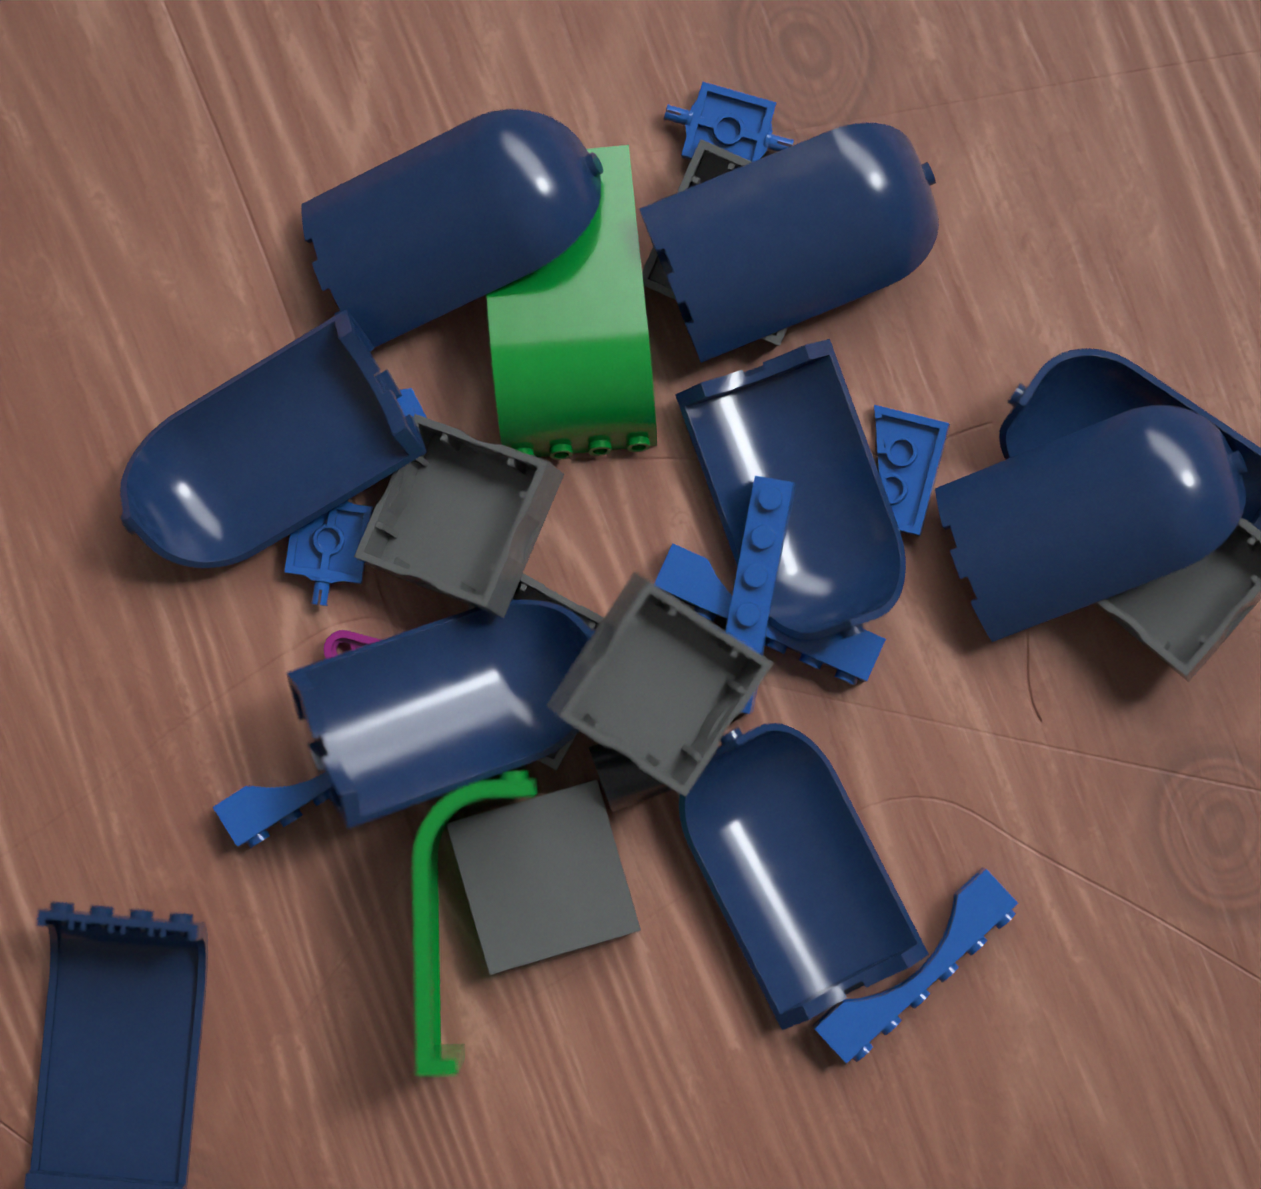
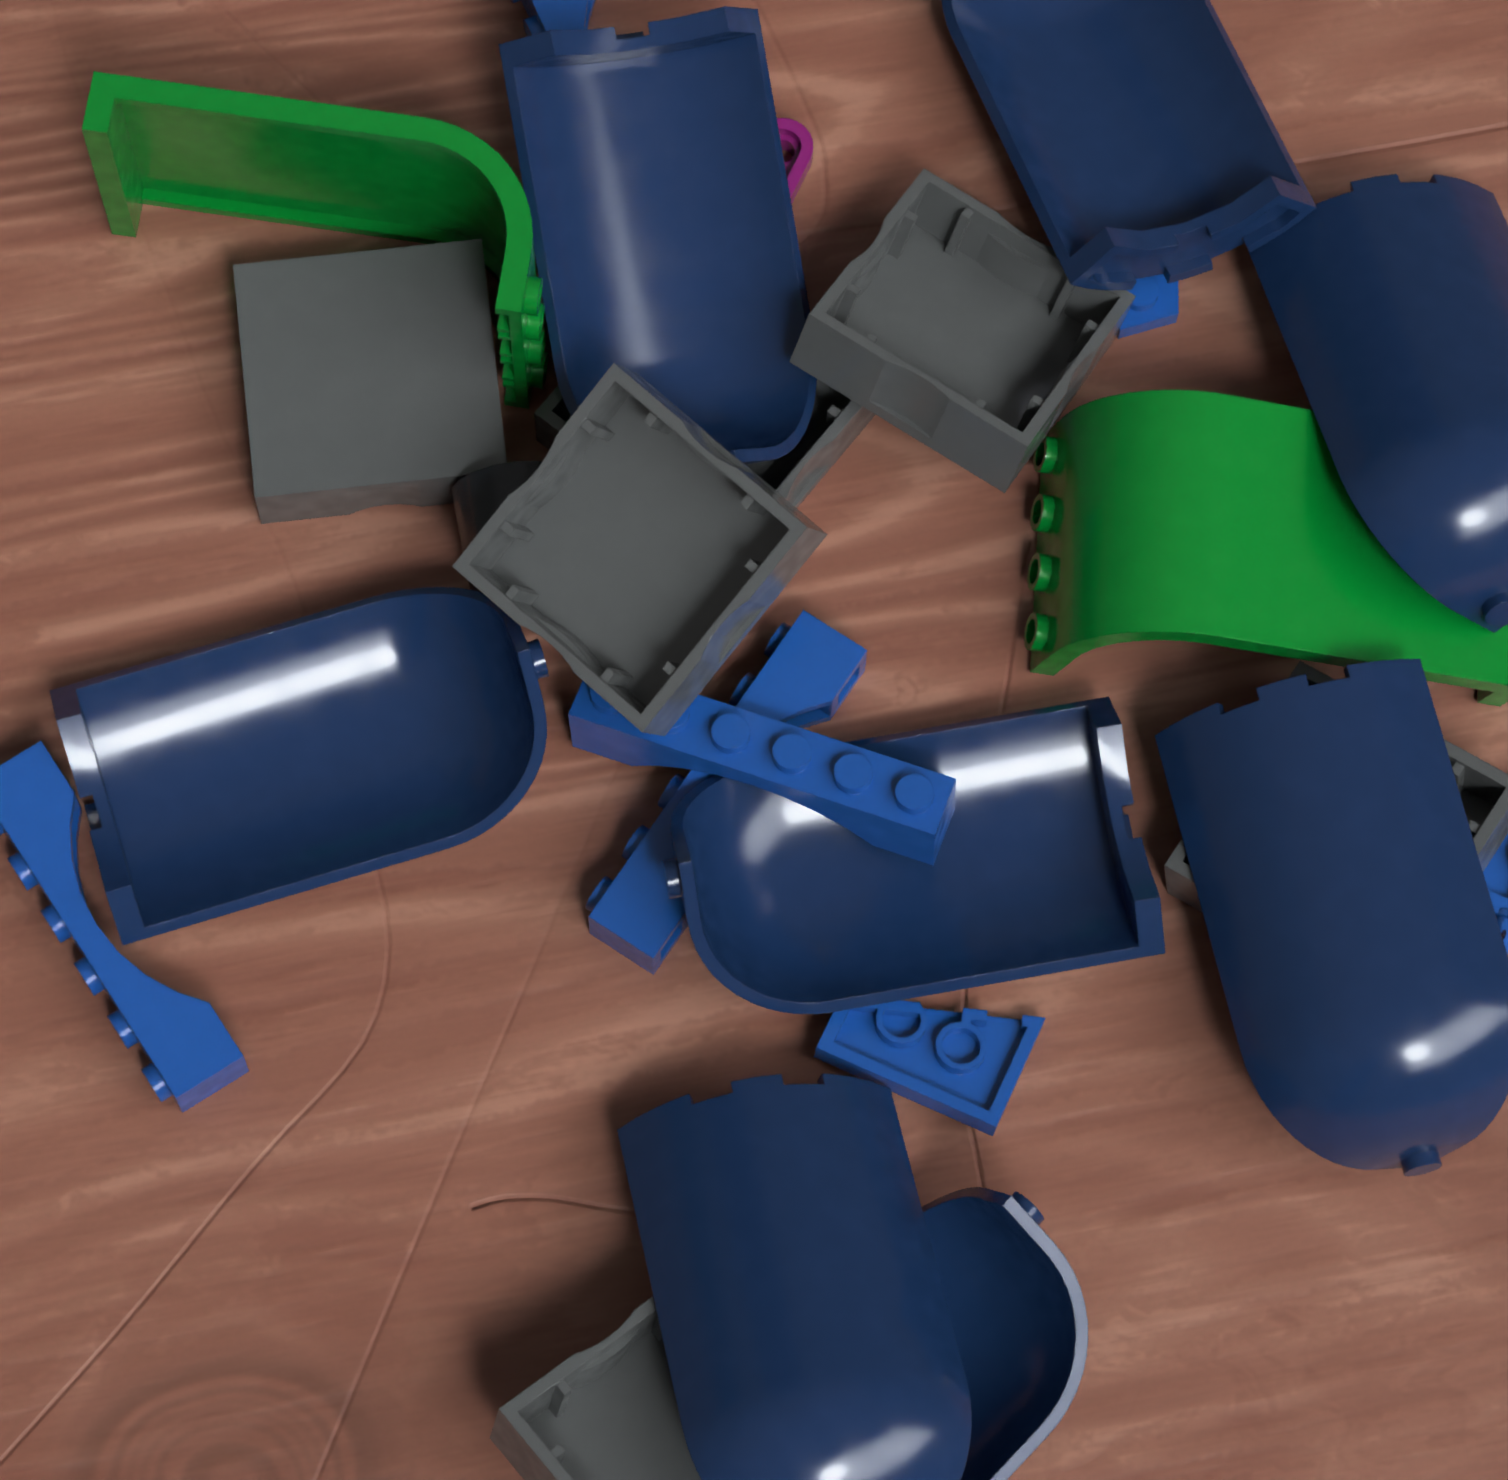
camera: 100 degrees right, 15 degrees down
blue plate [284,501,374,606] -> none

